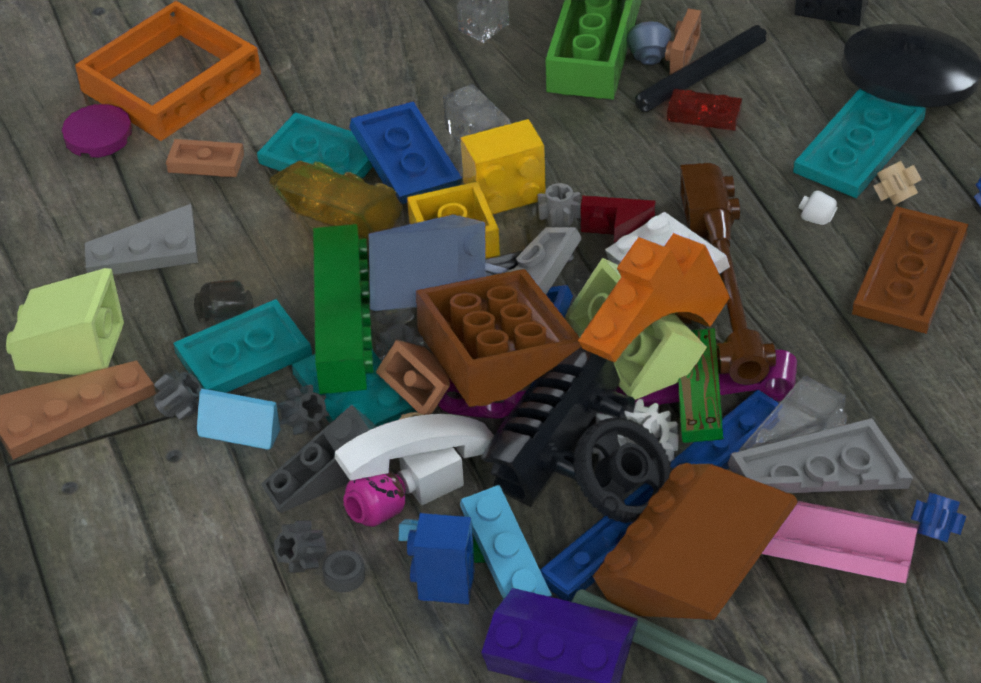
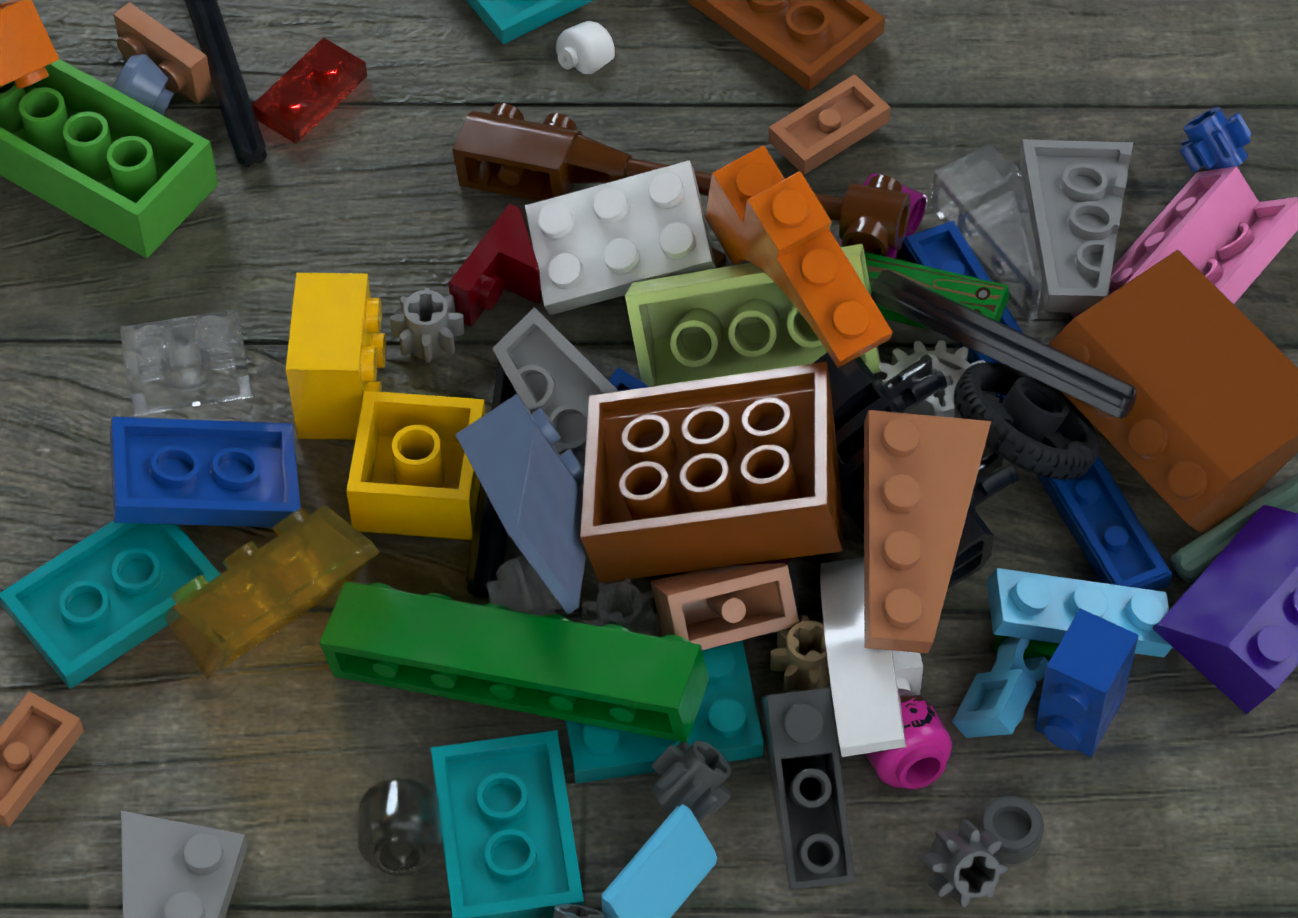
camera: 70 degrees left, 10 degrees up
none -> nougat plate [768,74,891,175]
none -> nougat wing [864,410,991,653]
none -> black axle [871,270,1137,419]

